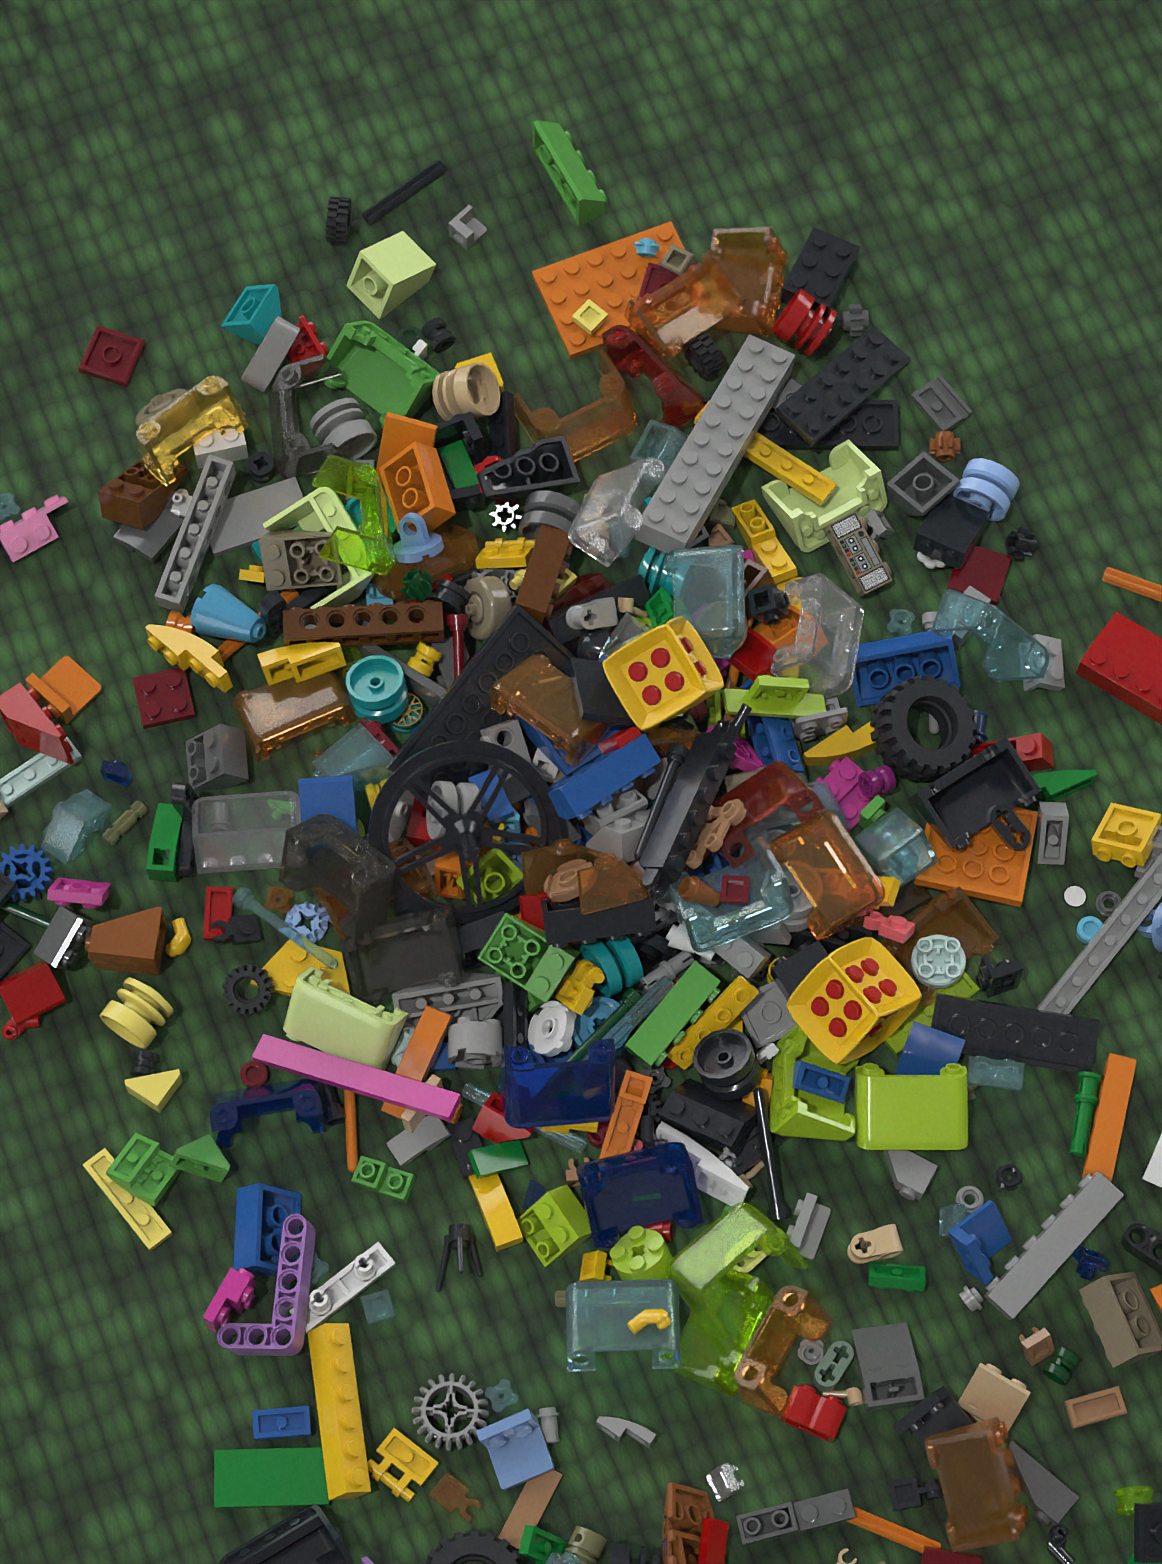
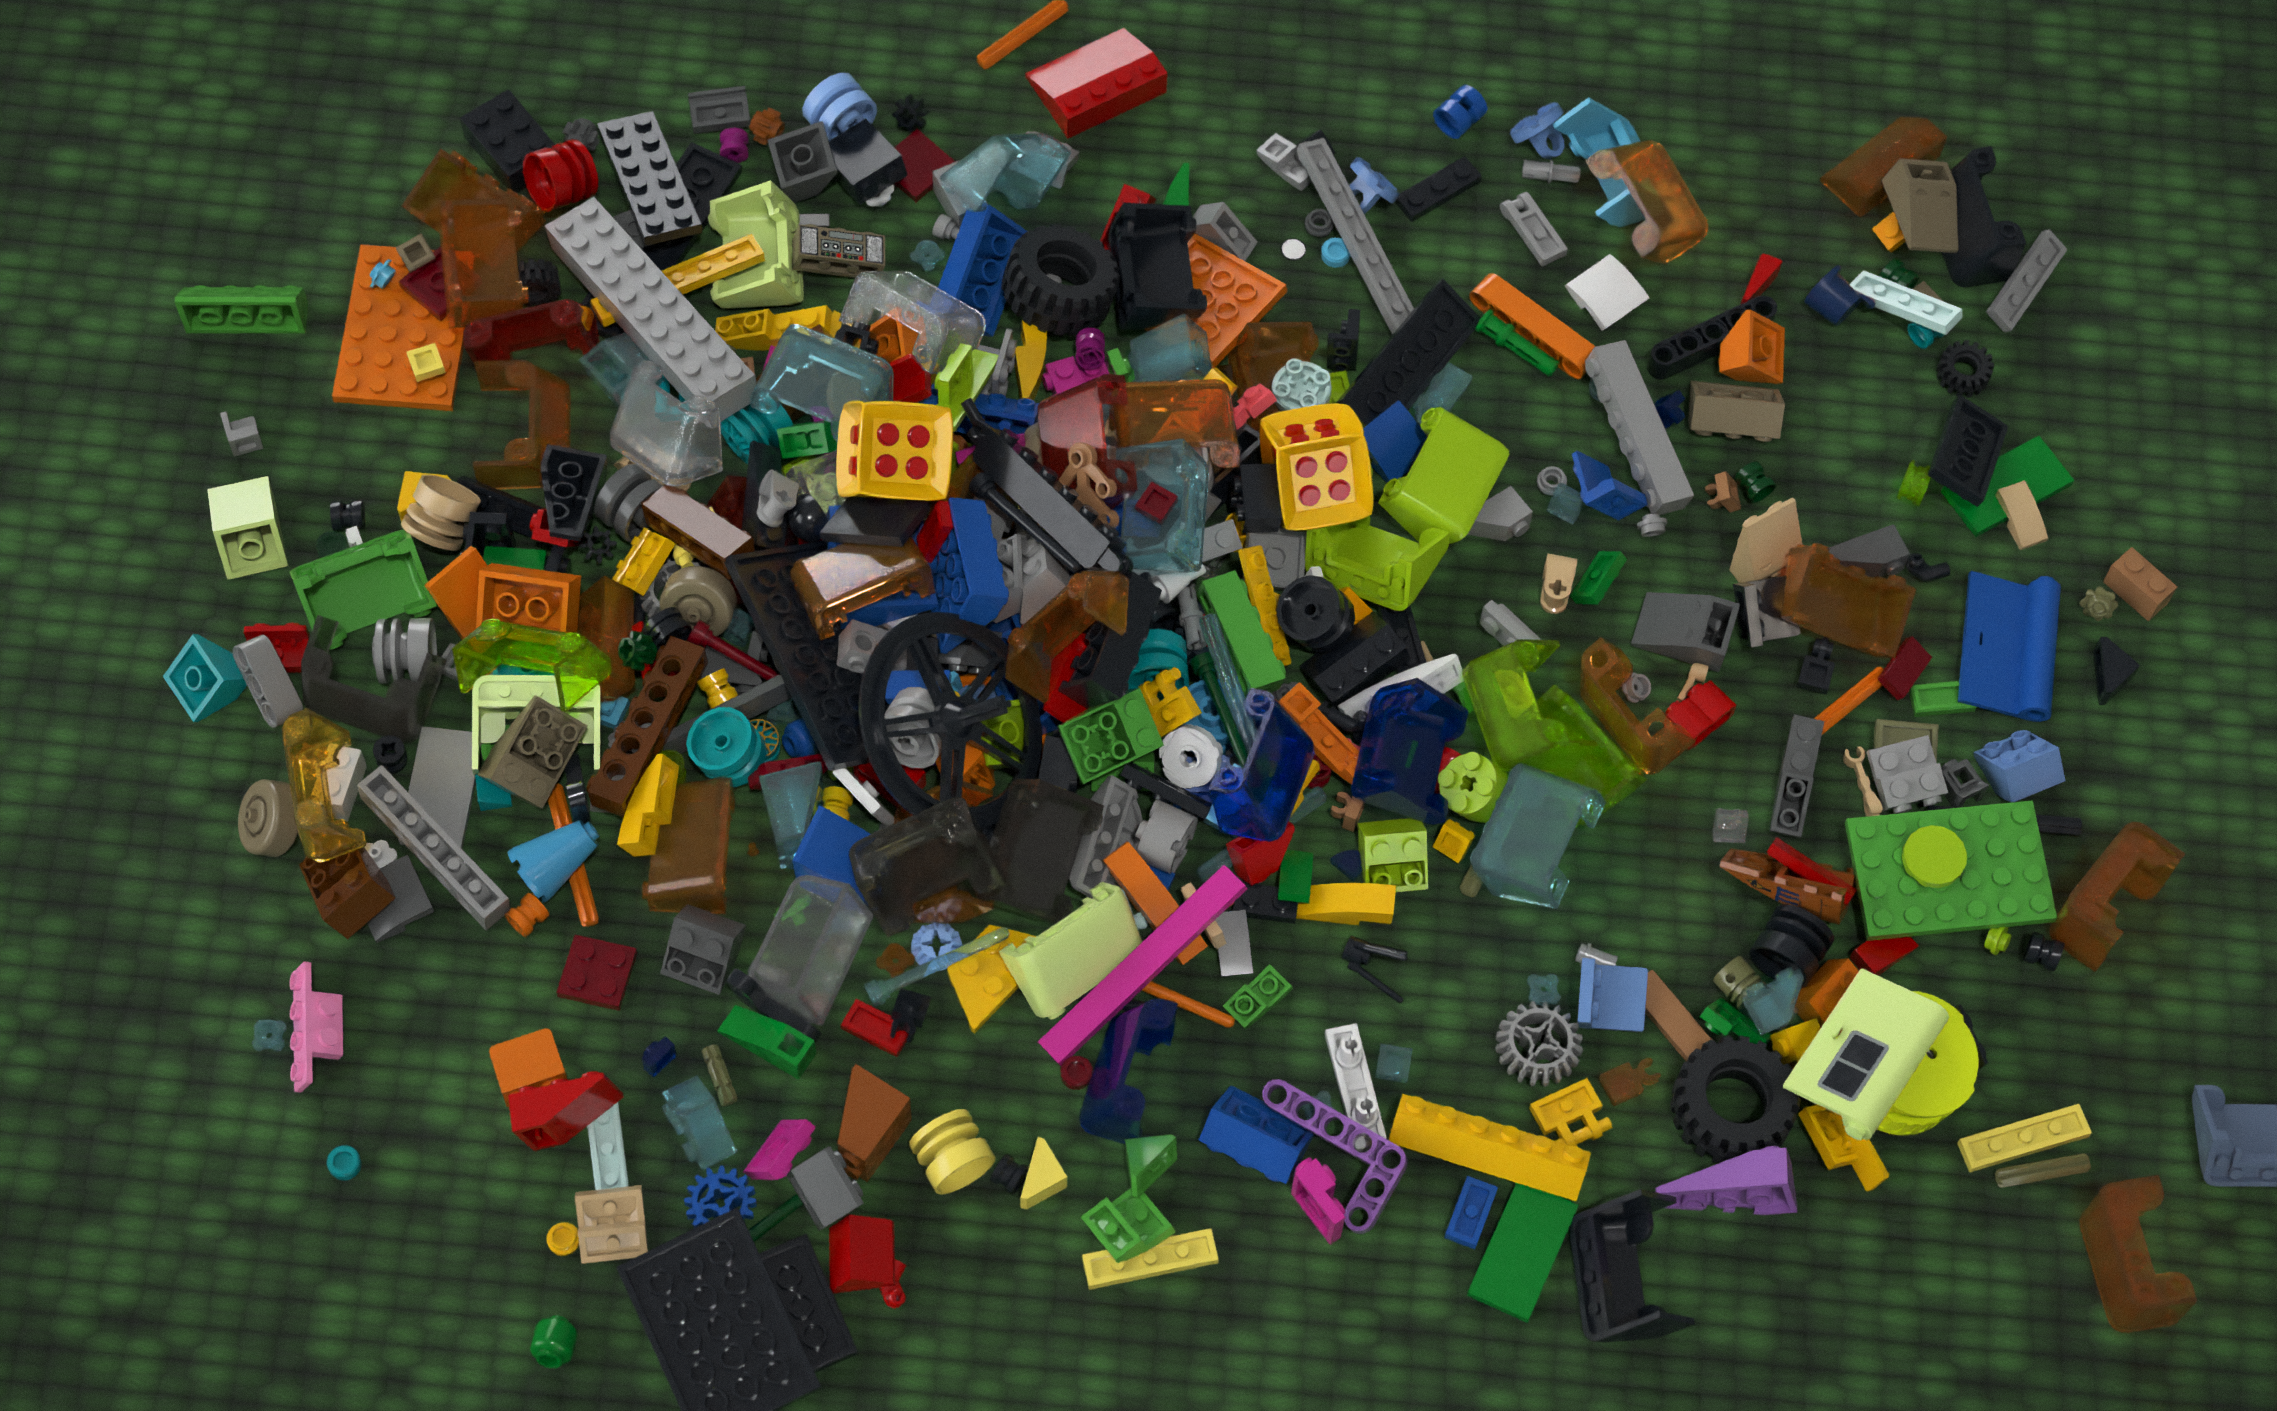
camera: 65 degrees left, 5 degrees down
dark red tile [78,325,146,387] -> none
yellow slope [145,624,233,693] -> none
yellow arm [165,918,191,957] -> none
black tyre [222,964,275,1014] -> none
yellow plate [239,565,266,583] -> none
black tyre [325,196,352,244] -> none
black axle [362,160,446,225] -> none
medium blue tile [391,512,444,564] -> none
medium nougat tile [544,859,597,902] -> none
light grey slope [596,1416,656,1449] -> none
tan hand [617,597,648,618] -> none
yellow arm [627,1309,671,1335] -> none
dark orange cone [678,876,720,907] -> none
black piece [753,1087,790,1221] -> none
blue slope [793,1061,851,1104] -> none
sand green beam [813,1341,854,1392] -> none
black beam [986,804,1030,850] -> none
black plate [995,1164,1022,1191] -> none
medium nougat tile [1064,1386,1128,1430] -> none
yellow plate [1091,803,1162,868] -> none
none -> magenta wheel [720,128,749,163]

